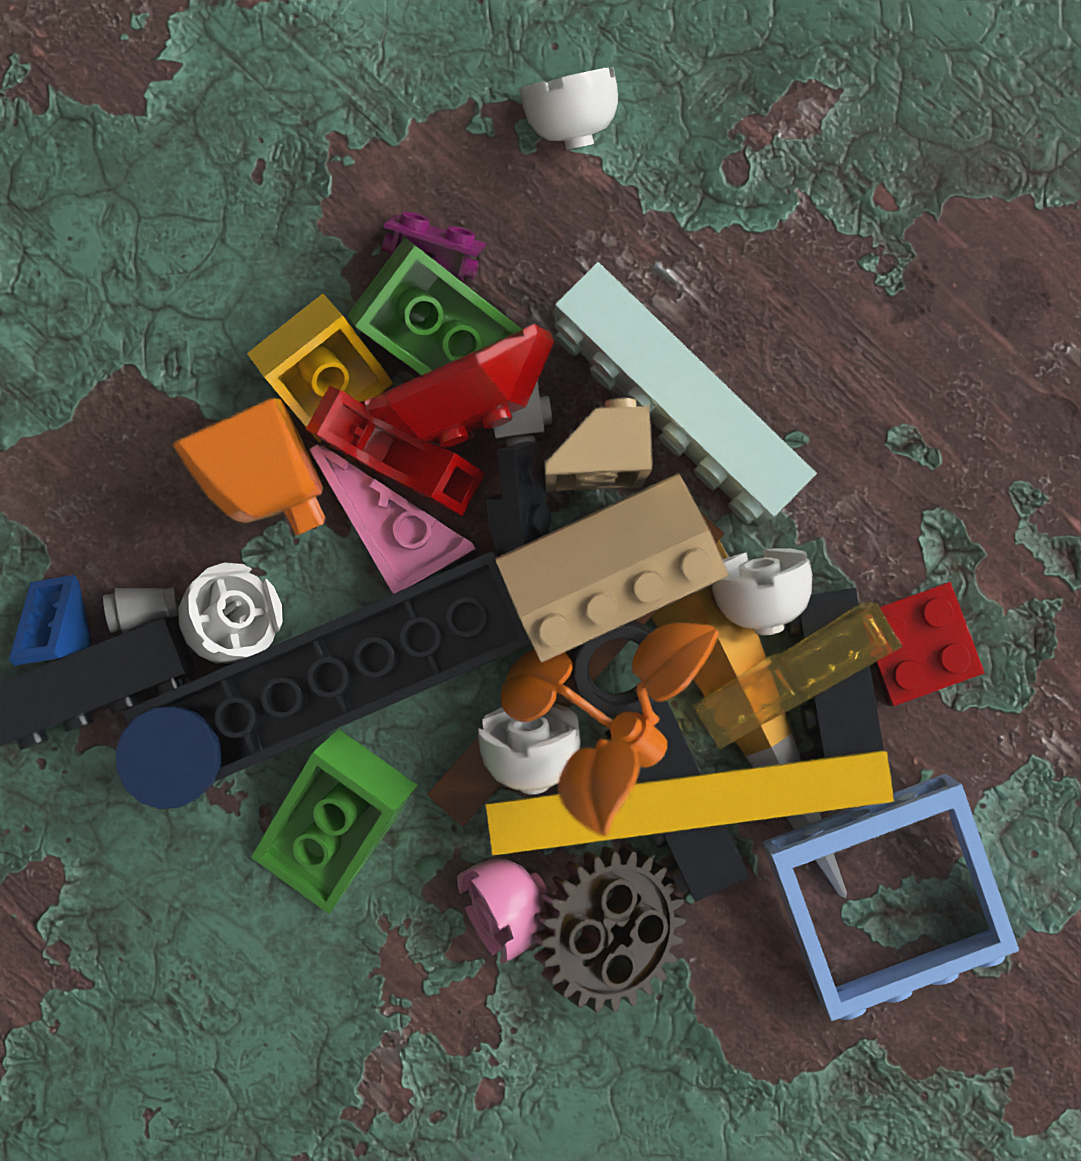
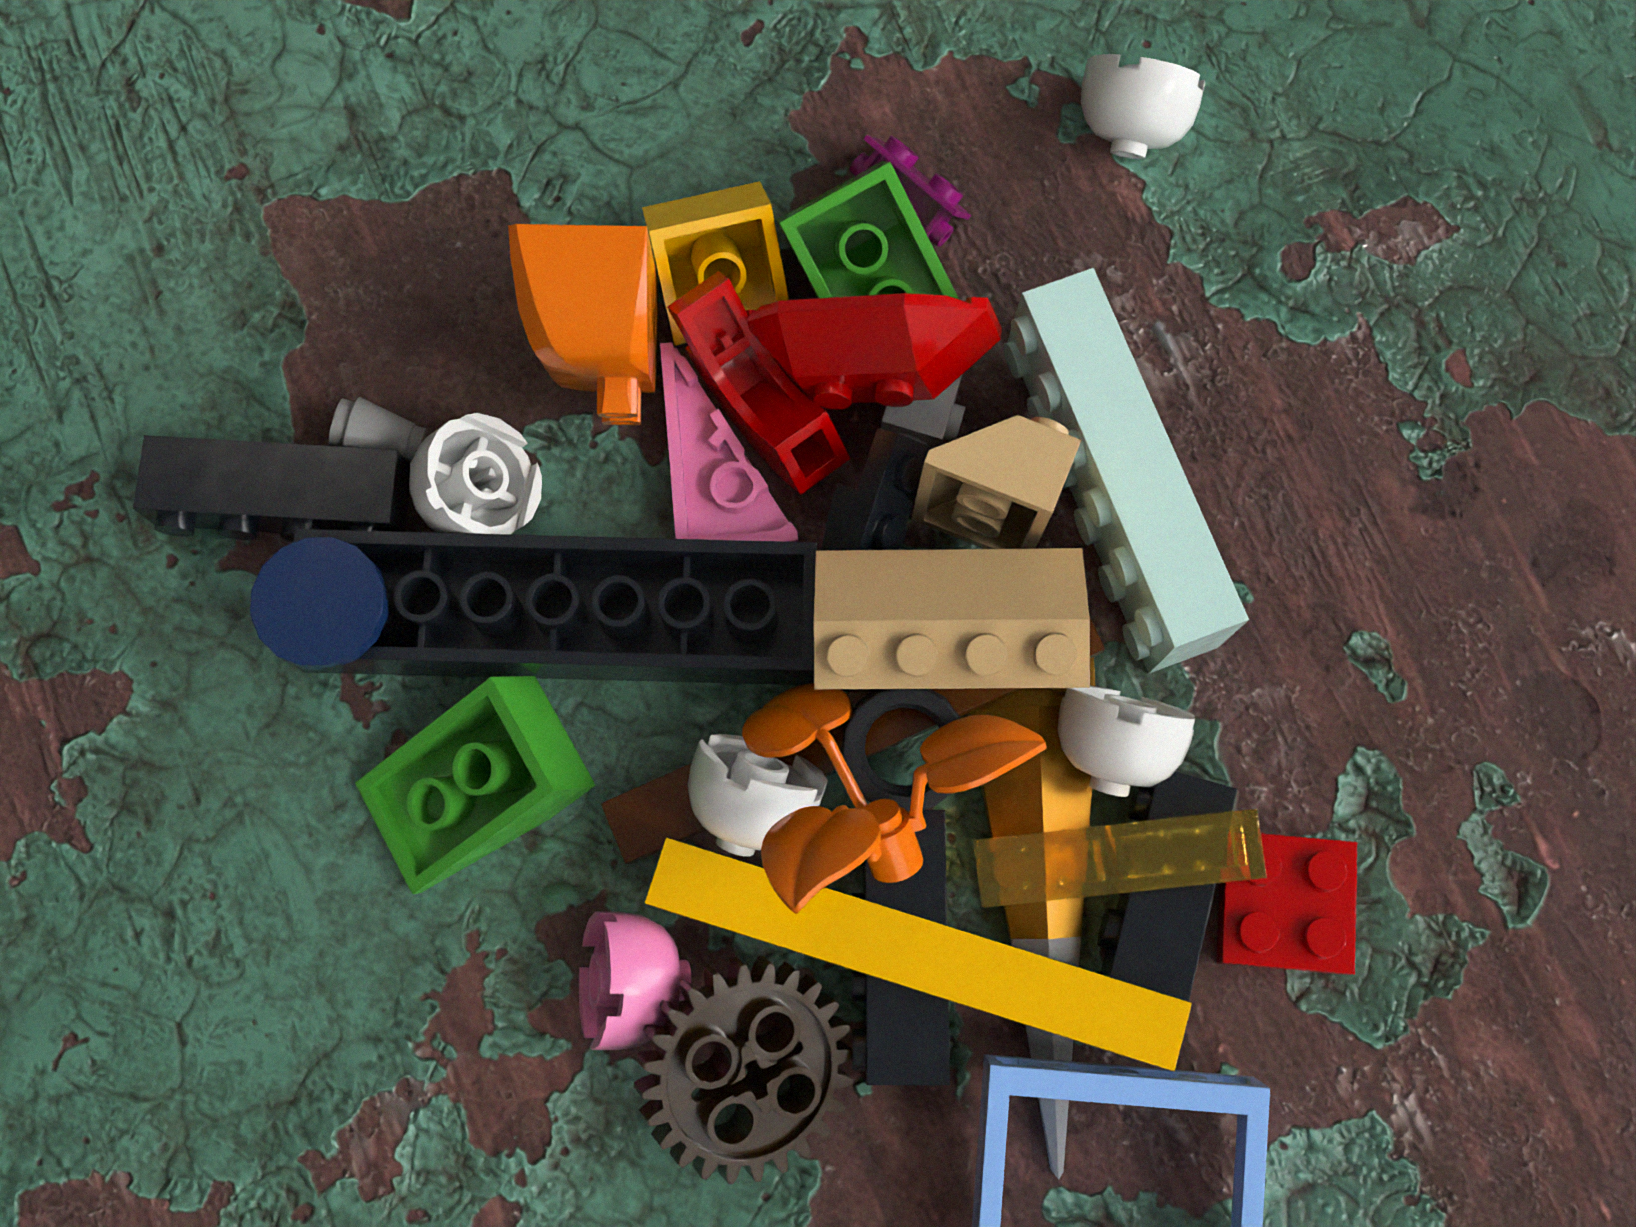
camera: 20 degrees right, 10 degrees down
blue slope [9,575,92,666] -> none

